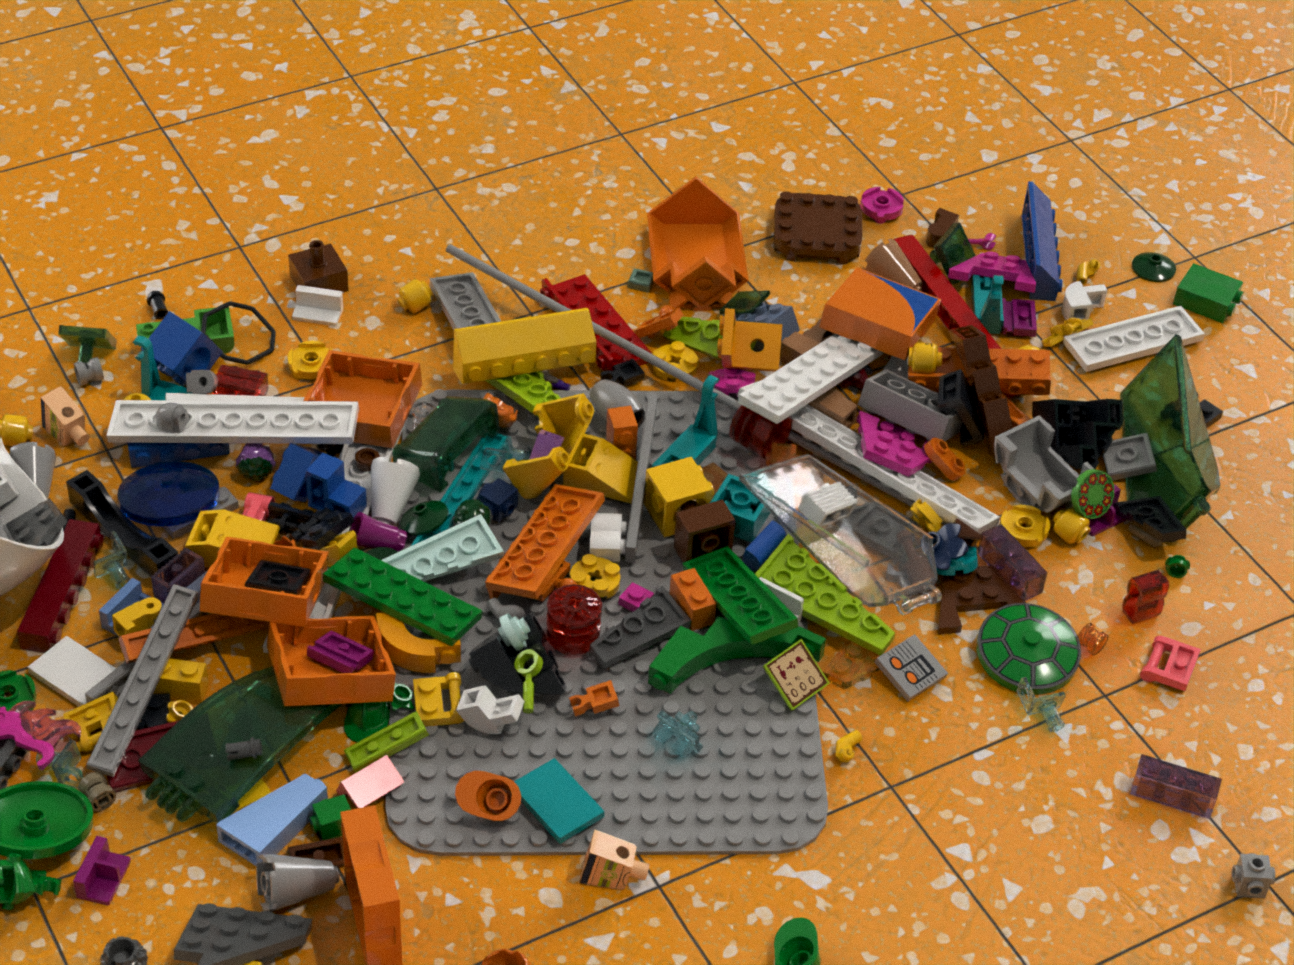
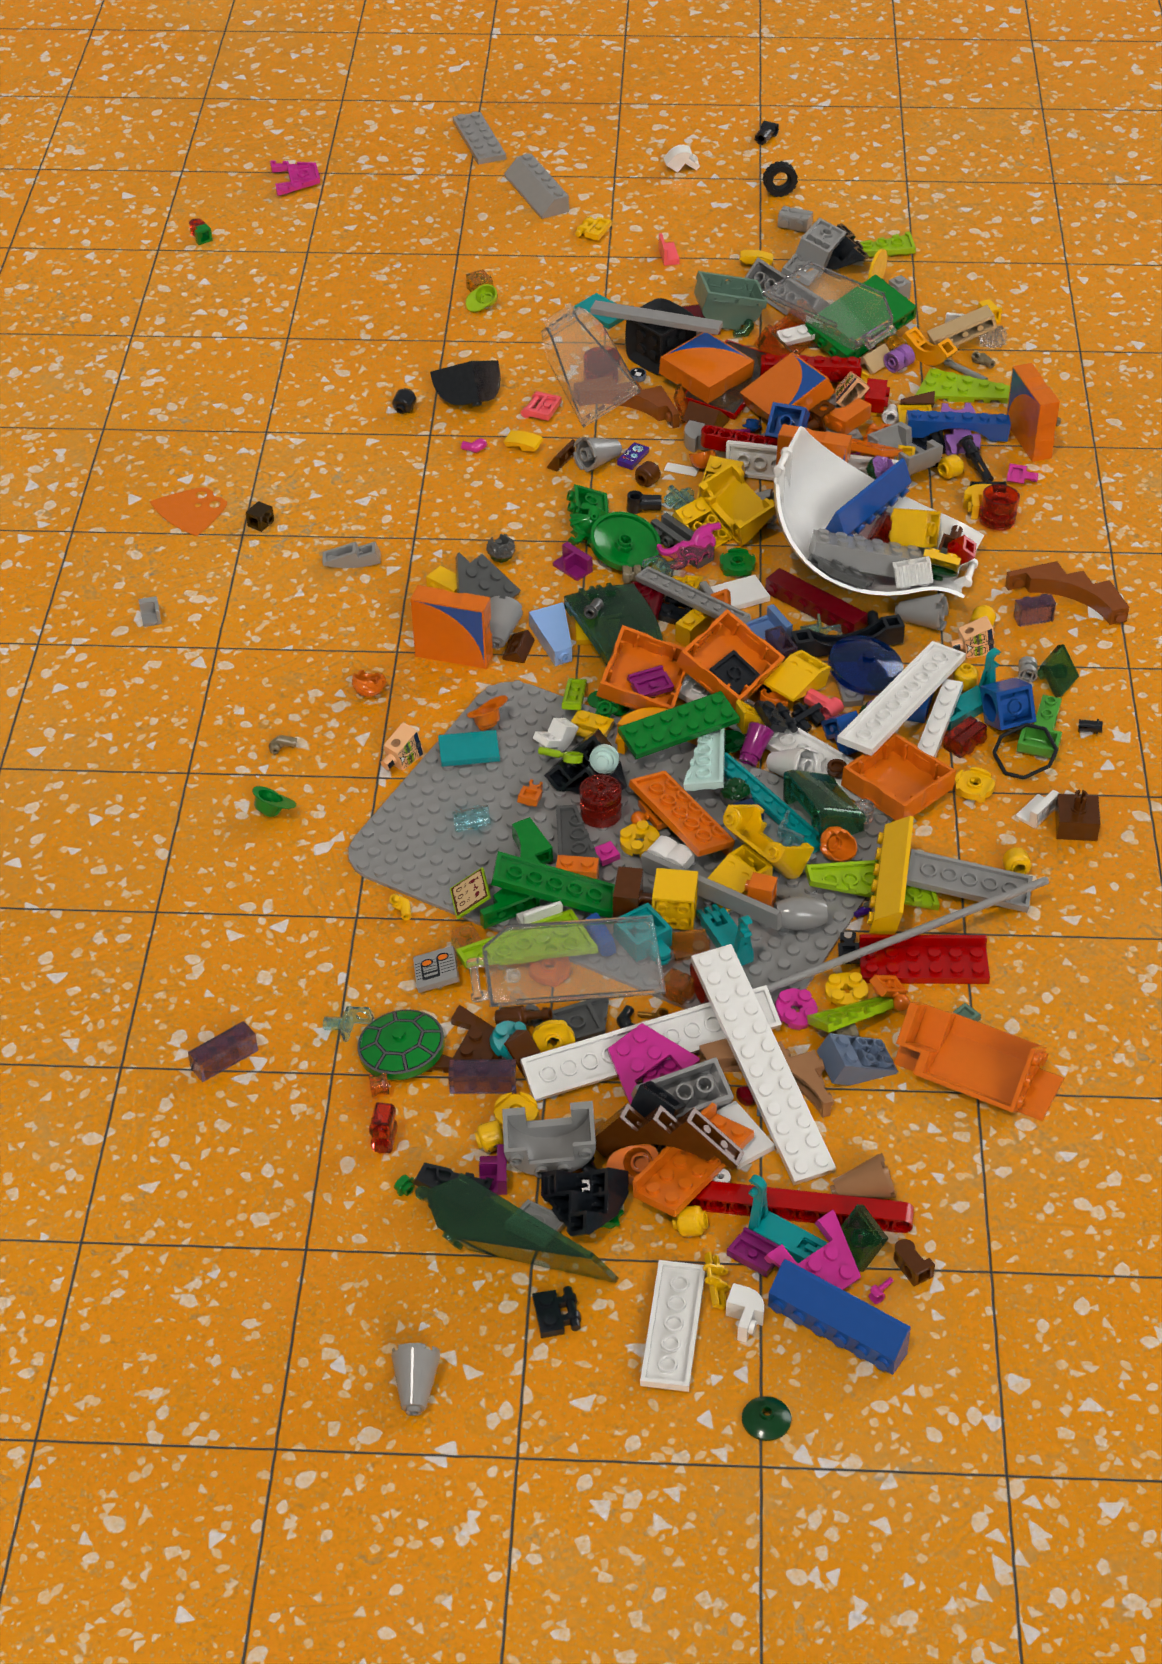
camera: 125 degrees right, 0 degrees up
yellow leg [112,597,162,637] -> none
light grey piece [156,403,190,433] -> none
yellow plate [166,700,194,723] -> none
light grey piece [186,370,218,394] -> none
blue brick [306,453,367,518] -> none
green brick [309,794,351,840] -> none
panel [336,755,404,808] -> none
dark green dish [400,500,449,536] -> none
medium lavender slope [529,429,565,460] -> none
light orange bracket [717,308,783,372] -> none
clear green piece [719,290,770,315] -> none
reddish brown plate [773,191,862,265] -> none
white brick [798,482,858,530] -> none
orange tile [819,267,941,360] -> none
dark pink plate [860,187,904,224] -> none
yellow head [908,342,942,373] -> none
dark blue plate [921,523,969,570] -> none
orange plate [924,437,965,481] -> none
tile [1071,469,1114,519] -> none
yellow arm [1076,259,1100,285] -> none
coral plate [1140,636,1201,691] -> none
green brick [1173,263,1244,323] -> none
light grey brick [1232,853,1275,898] -> none

